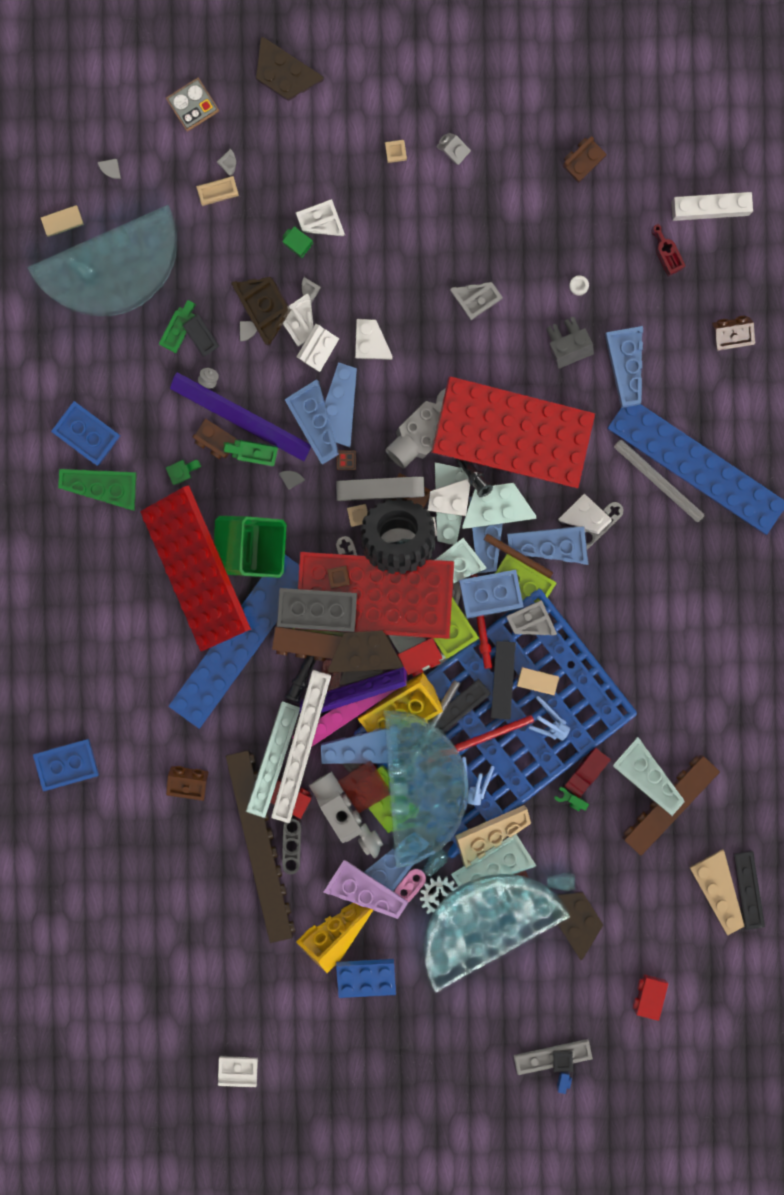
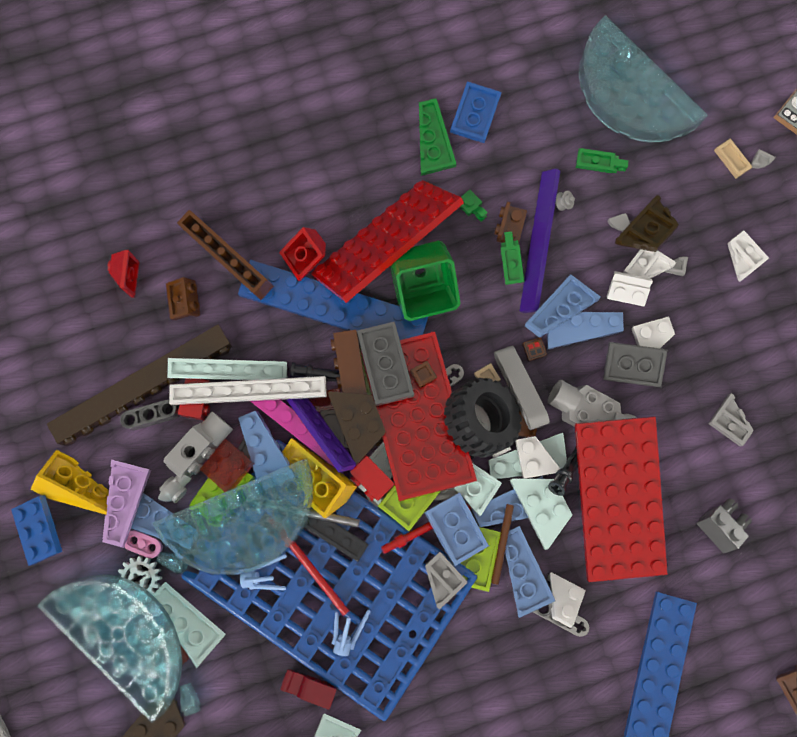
camera: 65 degrees right, 10 degrees down
blue plate [33,739,99,791] -> none
tan tile [41,205,84,237] -> none
light grey tile [98,159,121,179] -> none
black tile [182,314,219,357] -> none
dark grey tile [279,471,305,490] -> none
green brick [282,226,313,259] -> none
tan wing [455,805,531,868] -> none
black tile [491,641,516,719] -> none
tan tile [517,667,559,695] -> none
green plate [554,787,589,811] -> none
white tile [569,276,589,296] -> none
medium blue wing [605,326,643,408] -> none
light grey axle [614,440,704,522] -> none
none -> red slope [108,250,140,298]
none -> reddish brown brick [177,209,274,300]
none -> red slope [279,227,326,281]
none -> dark grey tile [603,342,668,387]

